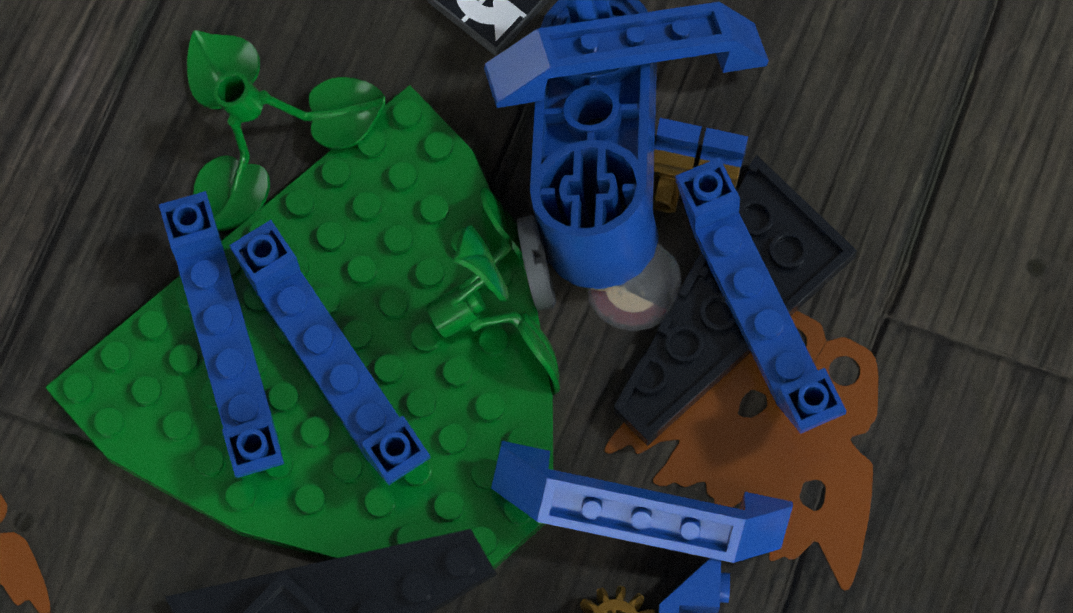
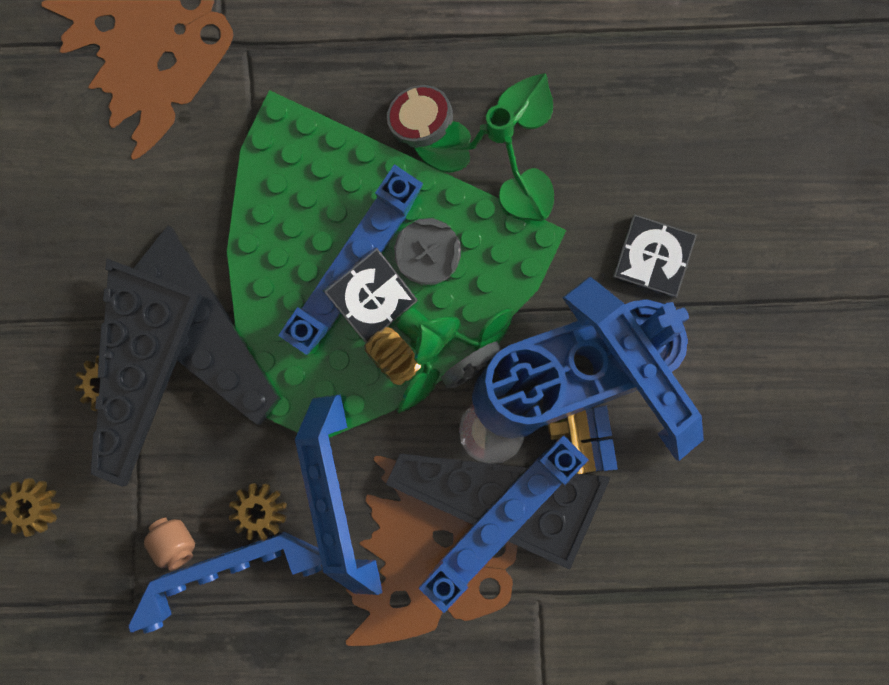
camera: 70 degrees right, 15 degrees up
blue slope [159,191,284,478] -> none
none -> tile [322,247,418,343]
none -> pearl gold gear [365,327,421,385]
none -> tile [387,85,453,148]
none -> dark grey tile [394,218,461,286]

